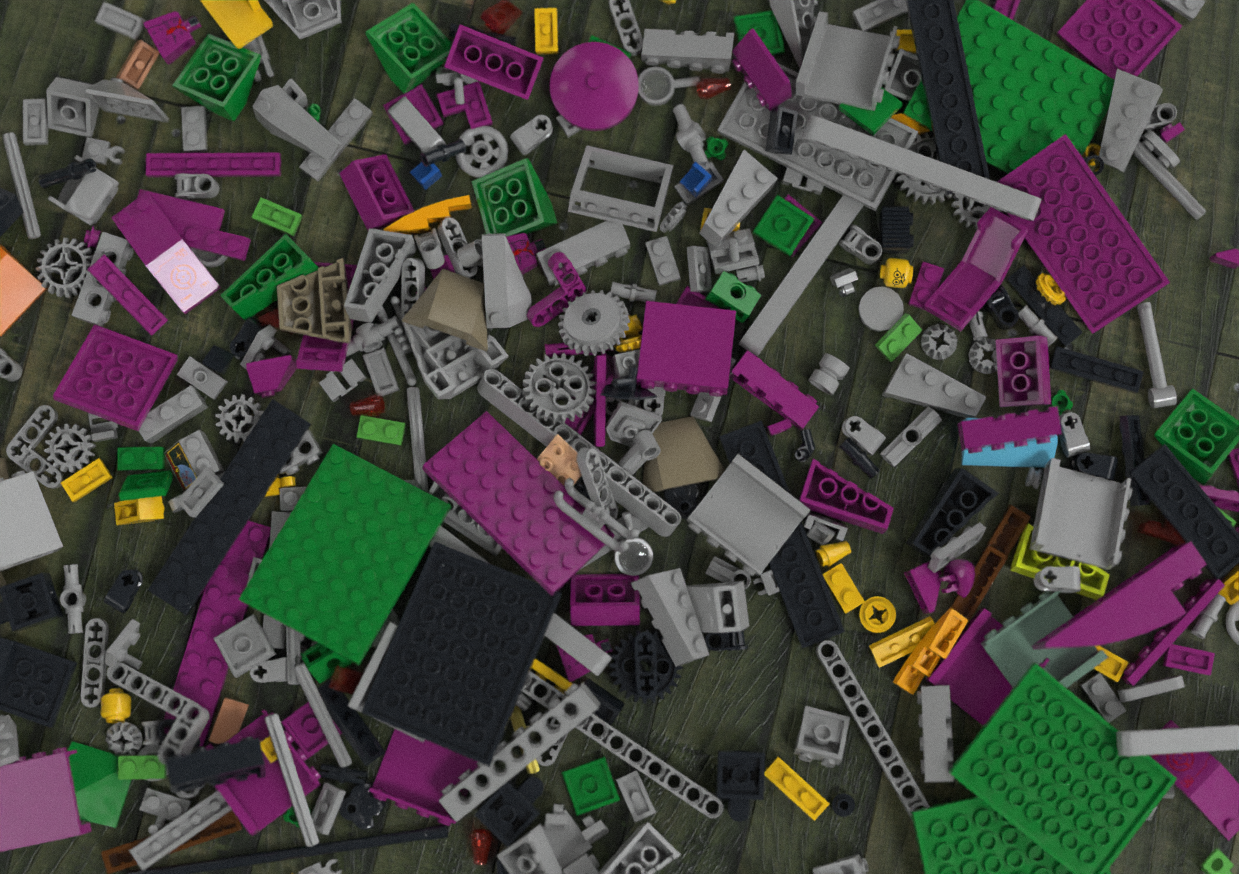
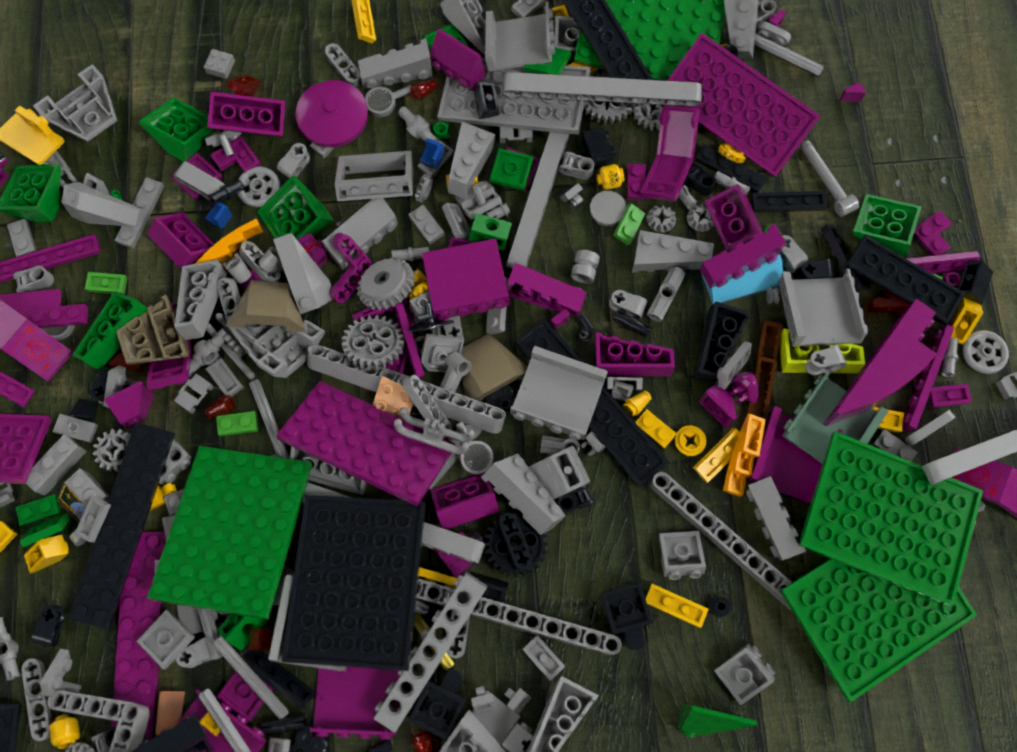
camera: 20 degrees left, 10 degrees down
yellow plate [535,8,558,54] -> none
green tile [562,756,620,816] -> none

